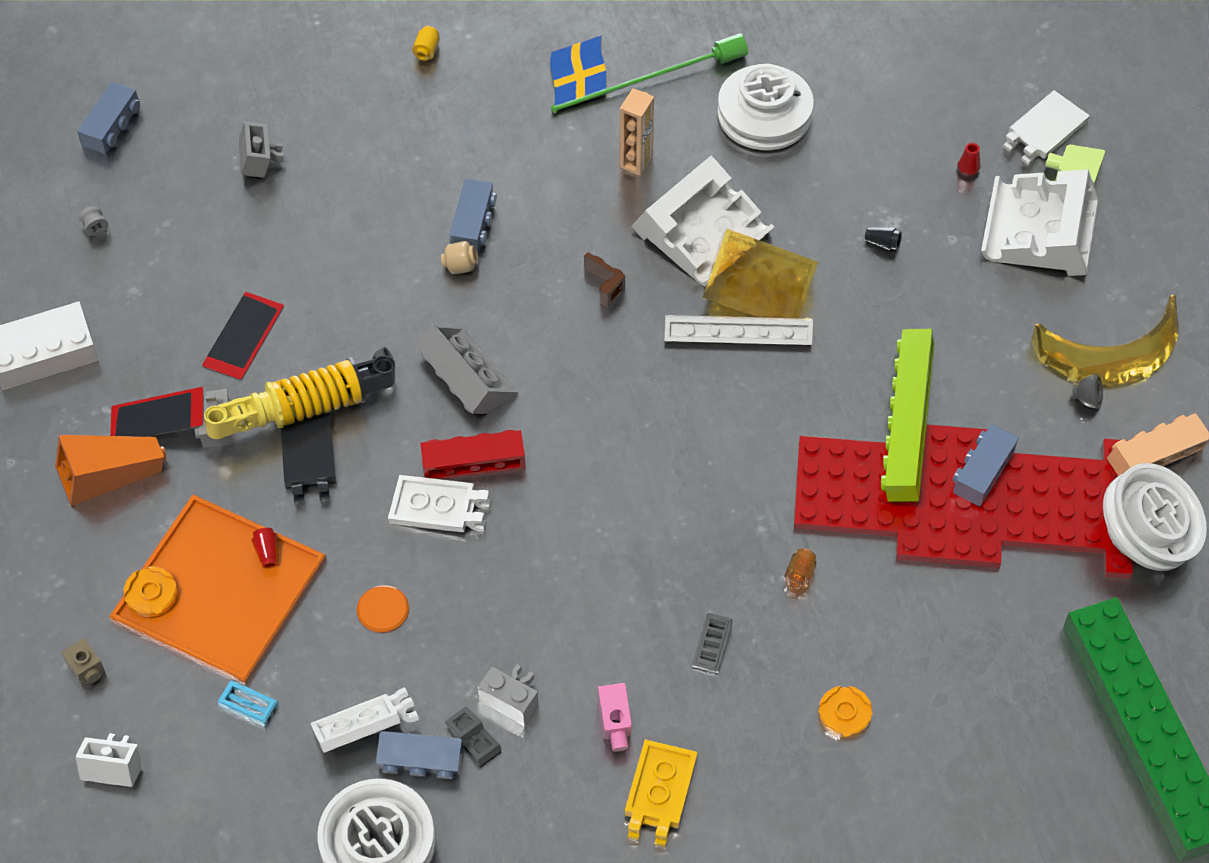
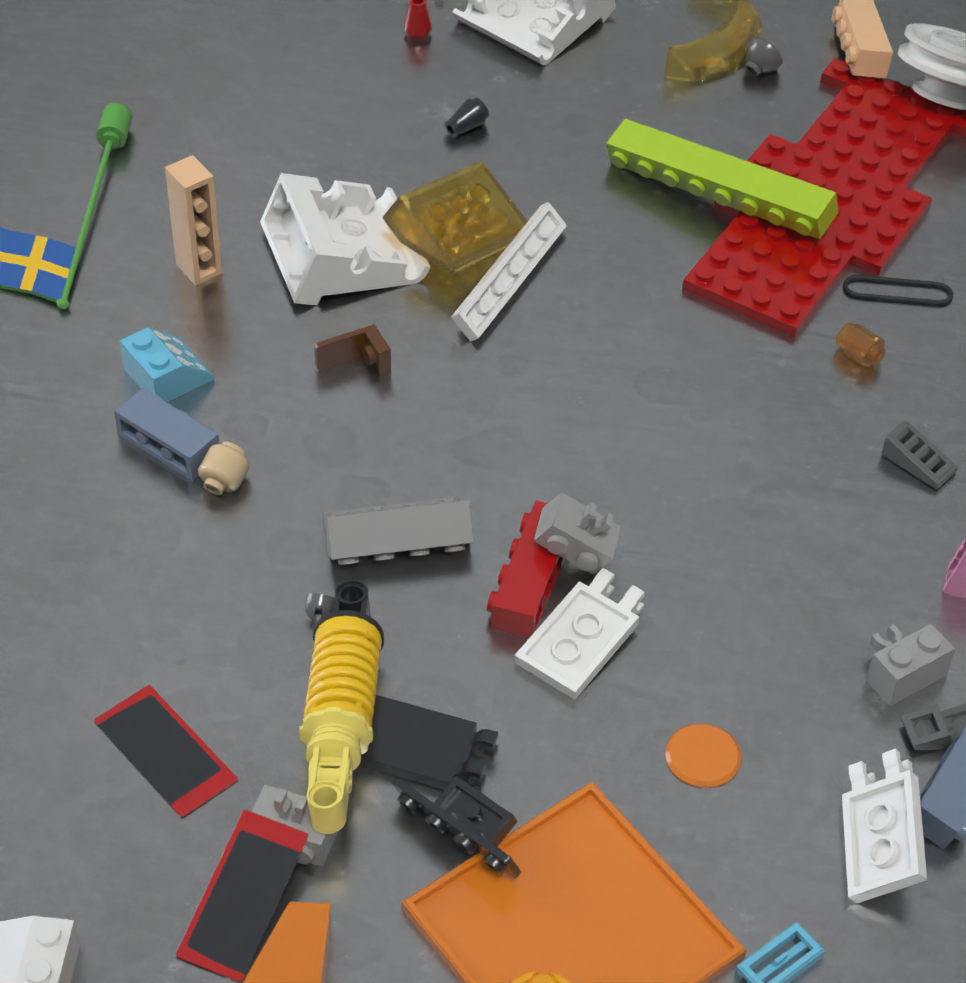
camera: 65 degrees left, 10 degrees down
red cone [251,527,278,568] -> none
white wheel [718,64,813,150] -> none
sand blue brick [952,424,1019,507] -> none
none -> medium azure slope [119,327,214,403]
none -> black bracket [392,776,521,878]
none -> light grey brick [534,492,621,574]
none -> black piece [843,275,954,305]

